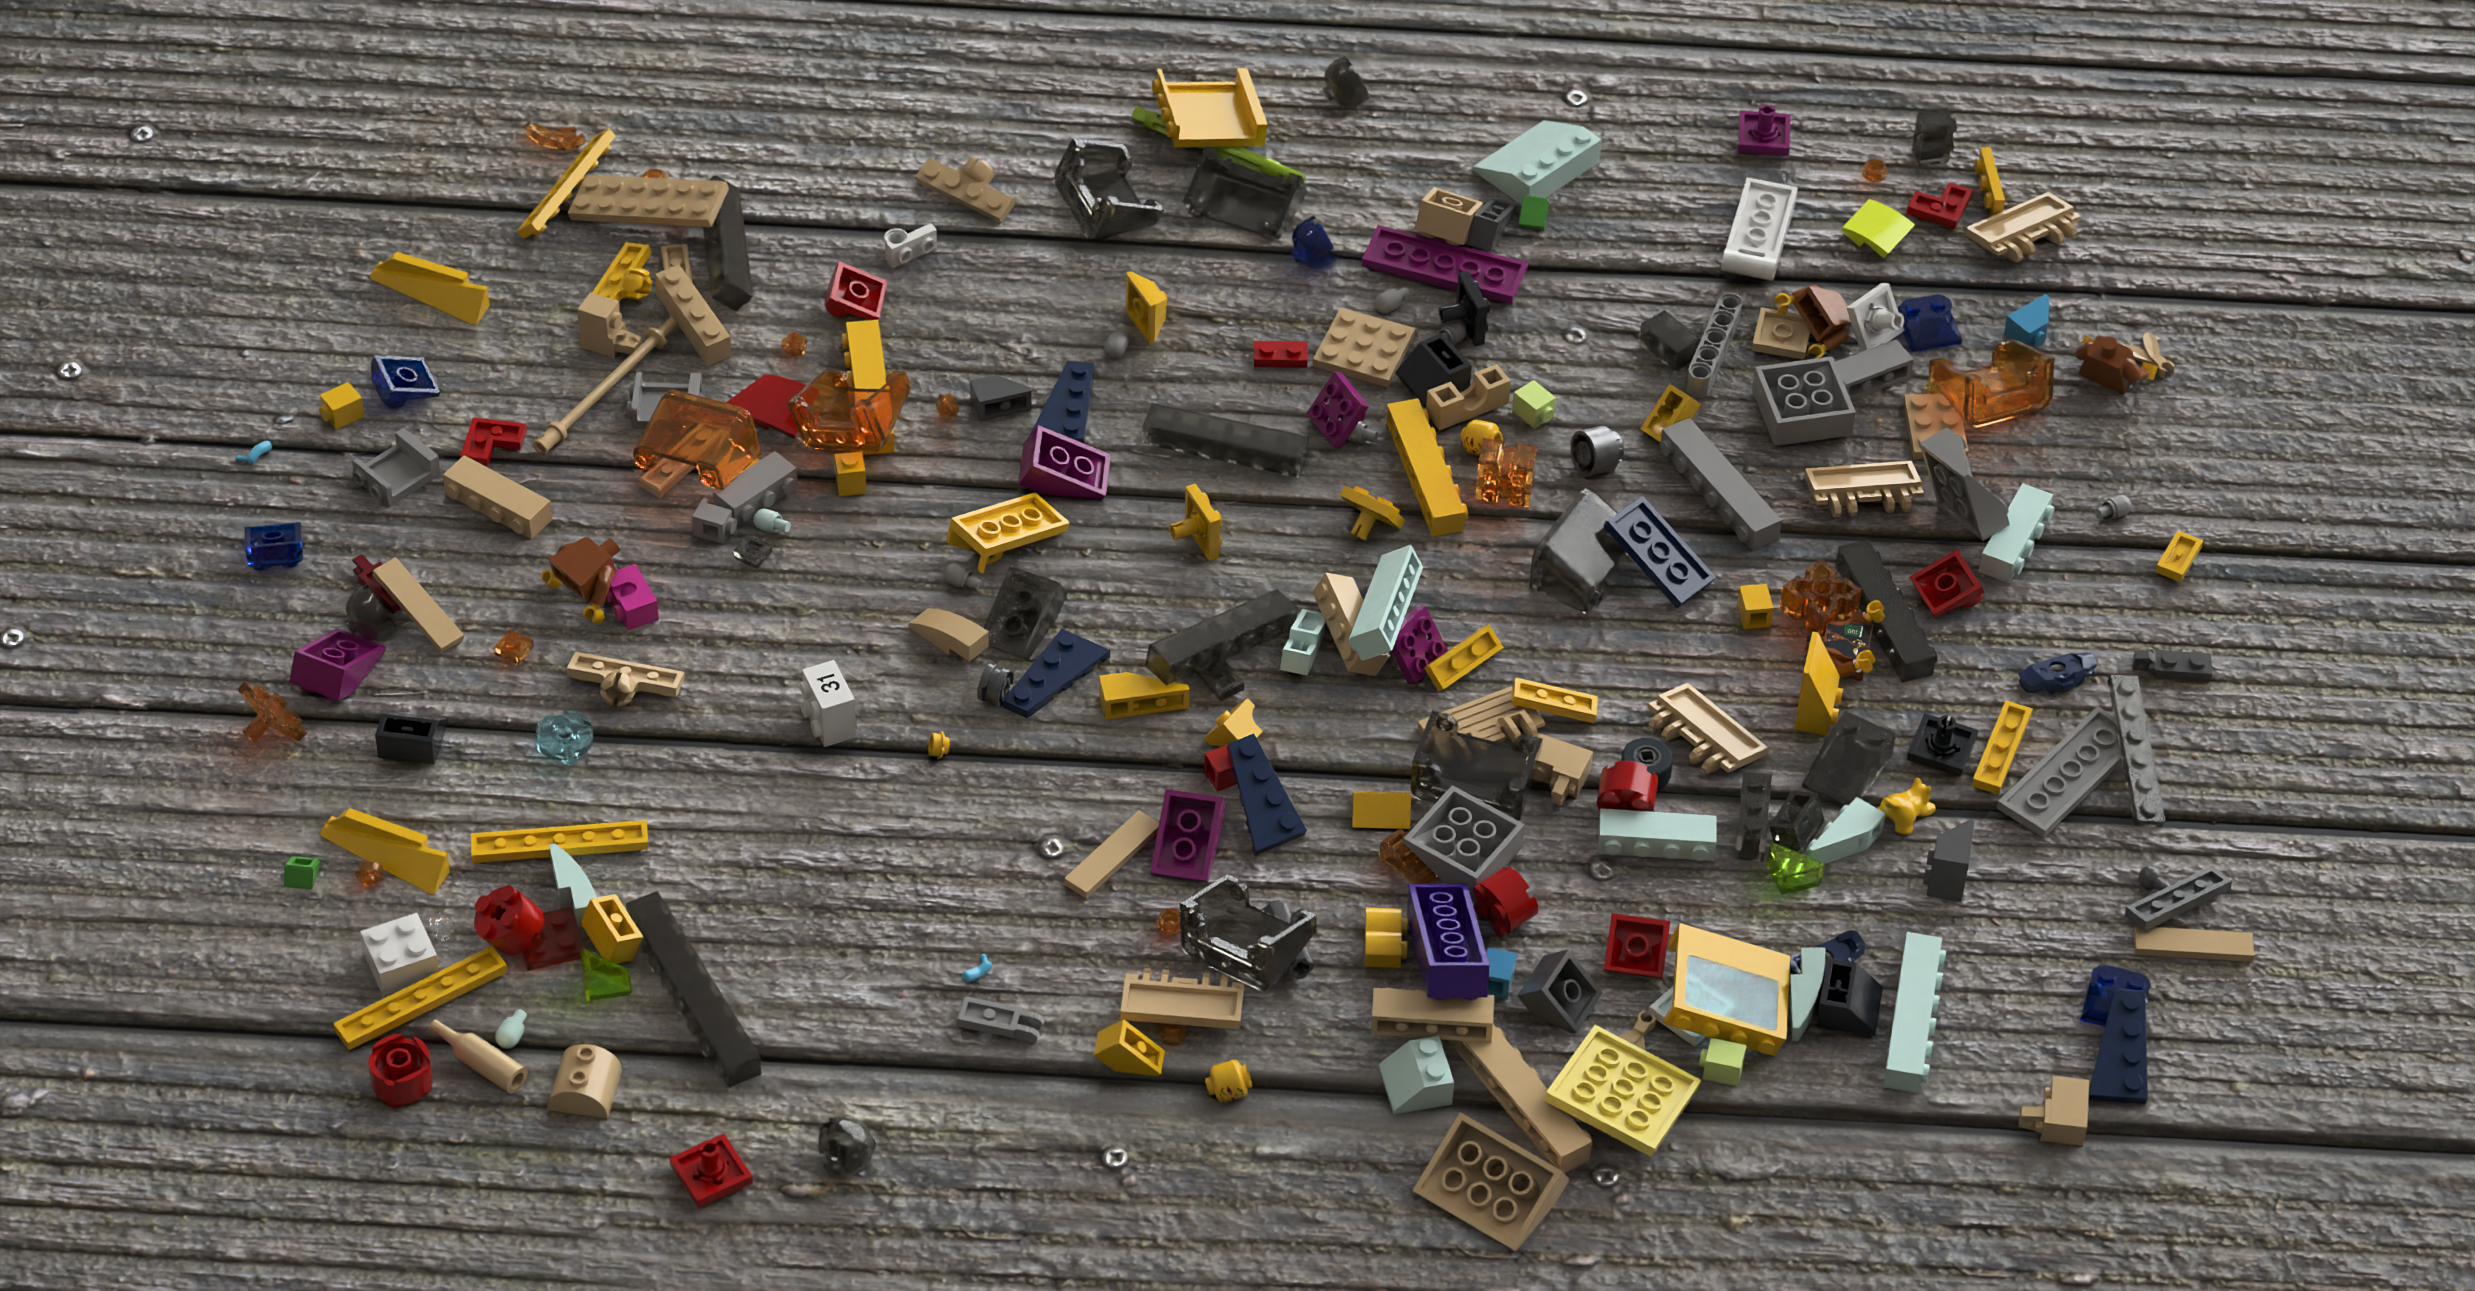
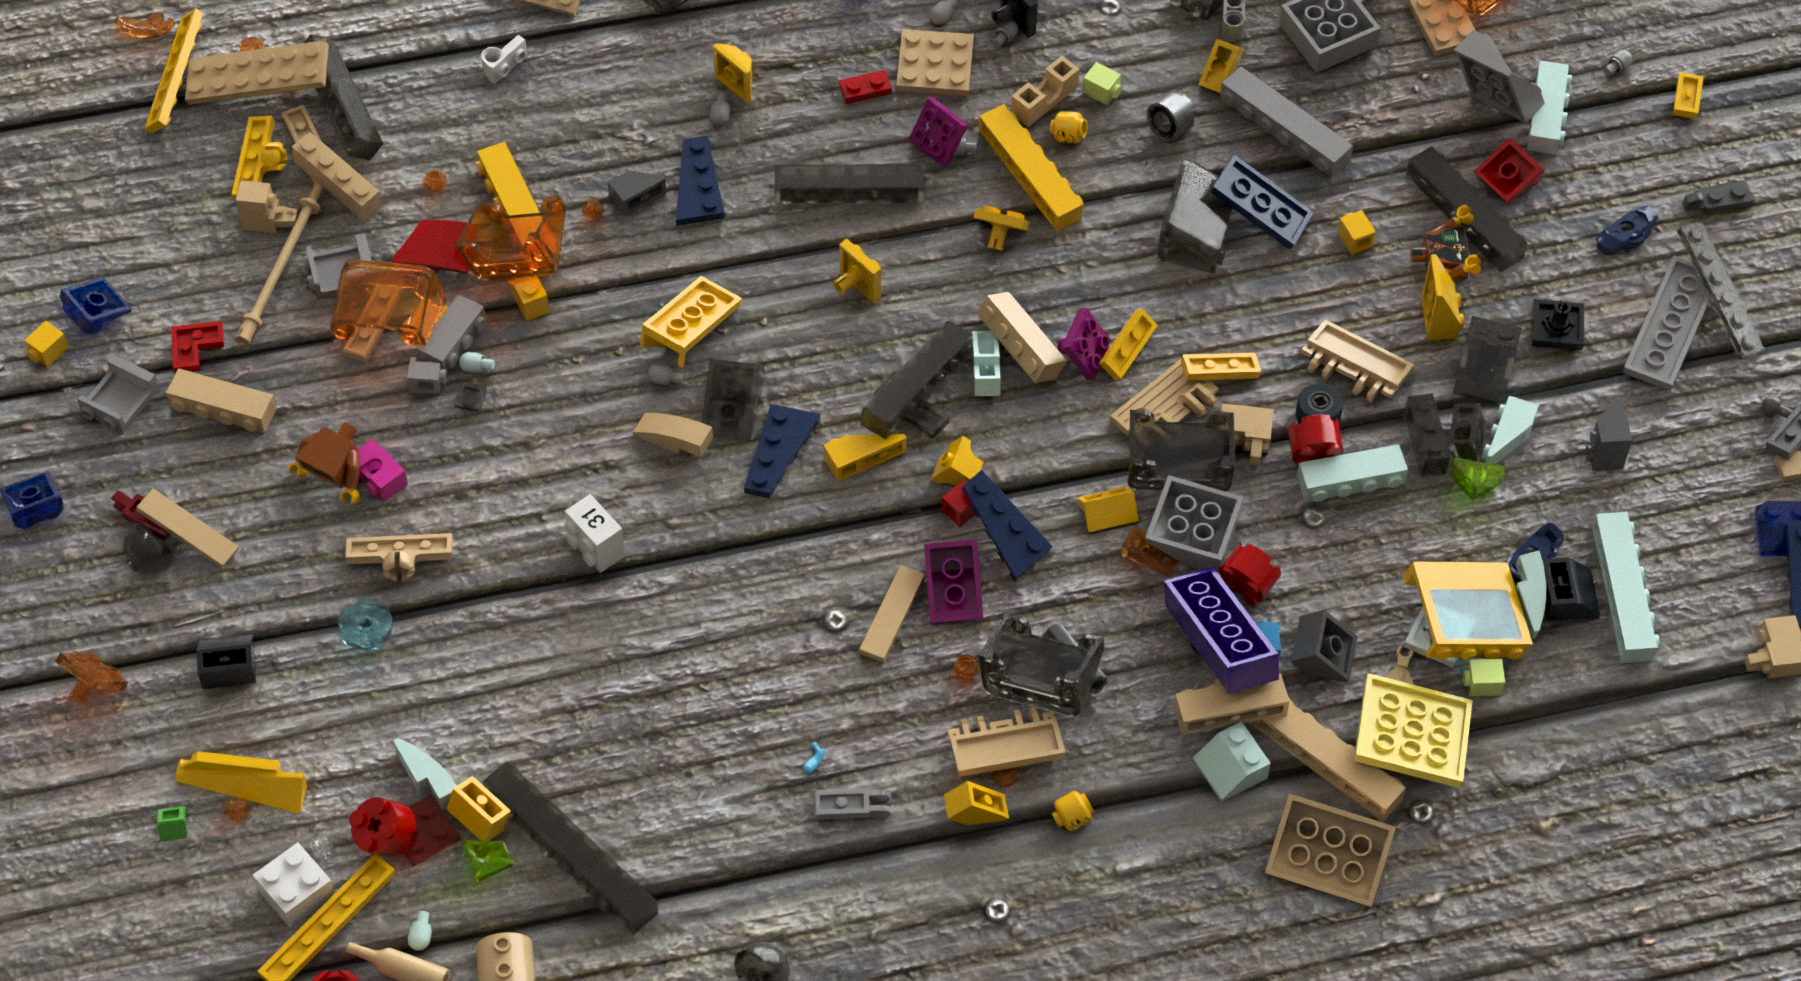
camera: 15 degrees left, 10 degrees up
magenta slope [289,628,386,701] -> none
yellow wedge [370,252,490,325] -> none
yellow plate [471,820,649,863] -> none
clear orange plate [494,629,534,665] -> none
red slope [824,261,888,320] -> none
yellow plate [928,731,950,759] -> none
dark grey wheel [977,663,1014,707] -> none
magenta slope [1018,425,1111,499] -> none
light aqua brick [1349,545,1423,661] -> none
yellow brick [1365,907,1407,968] -> none
black slope [1396,333,1472,407] -> none
clear orange brick [1475,438,1538,507] -> none
red slope [1604,913,1670,979] -> none
clear orange brick [1779,559,1862,636] -> none
tan hinge [1805,461,1924,518] -> none
yellow animal [1877,778,1936,835] -> none
yellow plate [1972,700,2033,795] -> none

